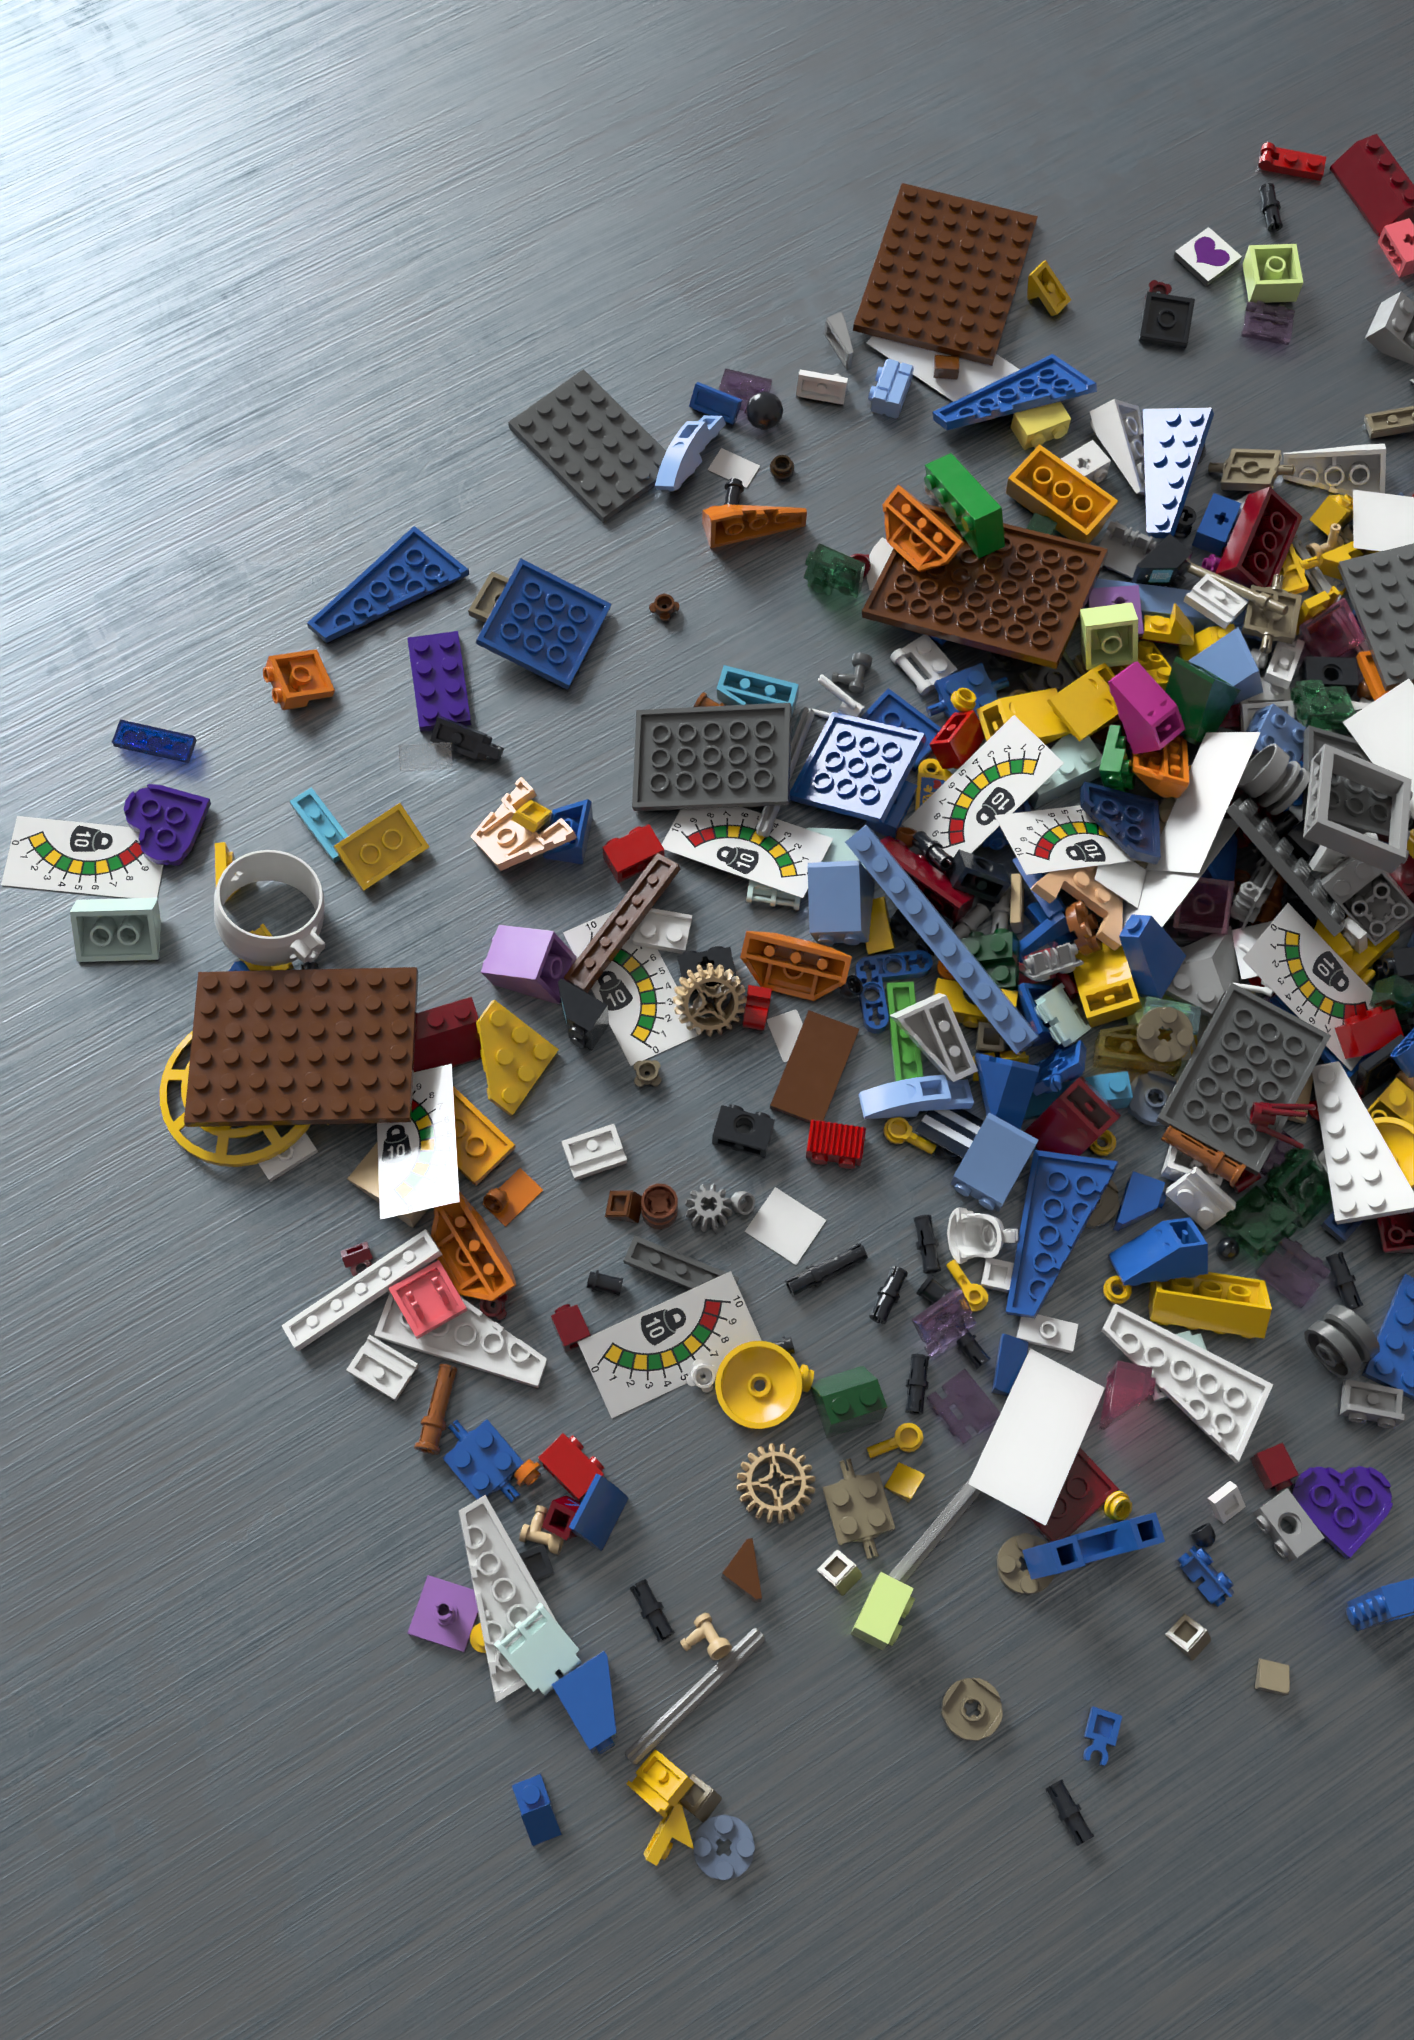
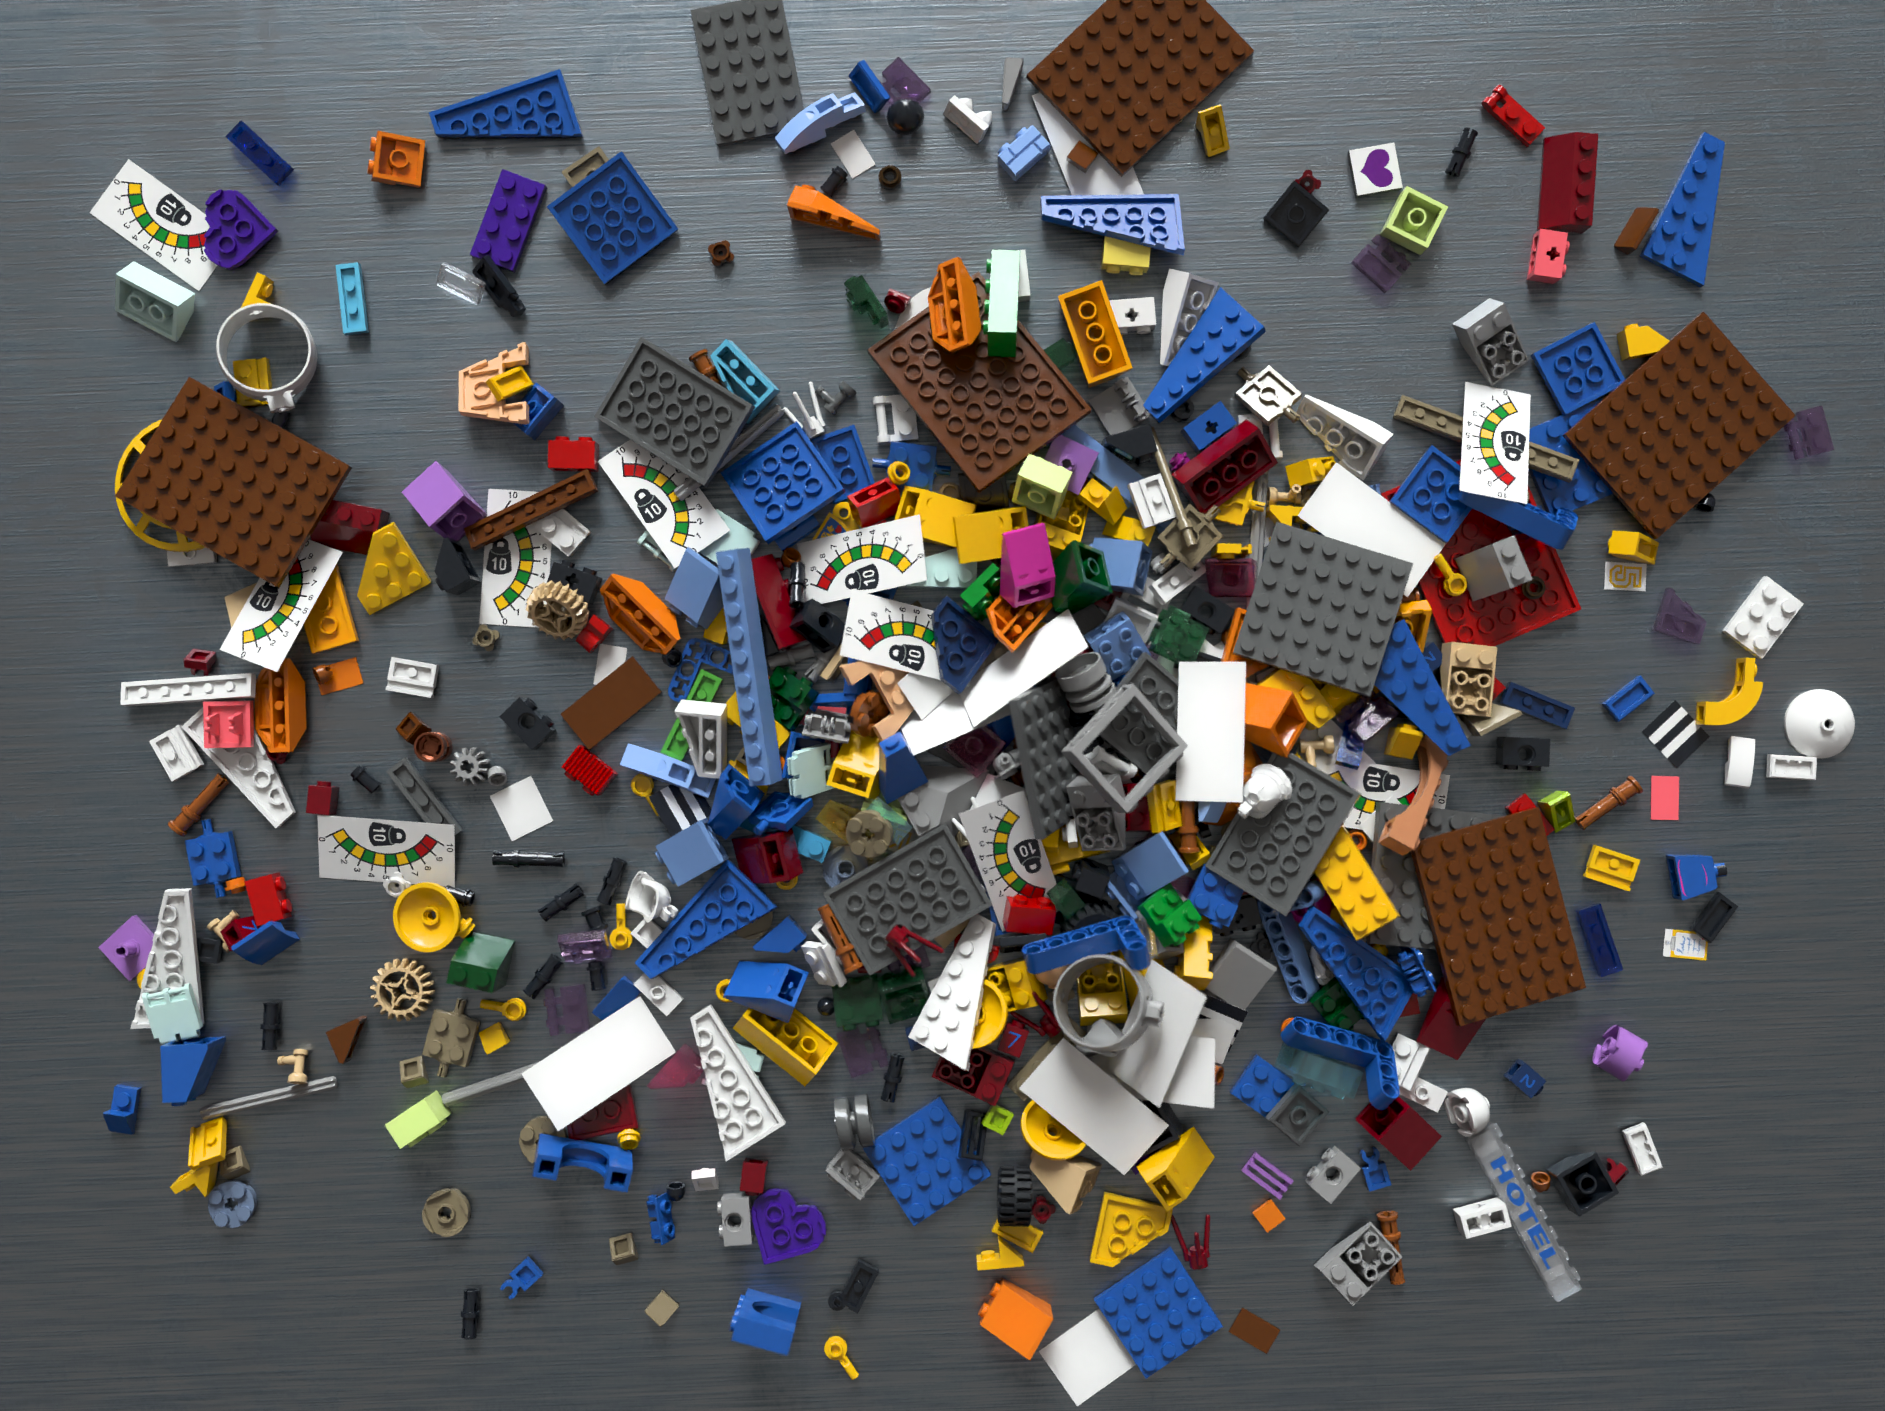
camera: 30 degrees right, 20 degrees up
yellow plate [332,803,429,891] -> none

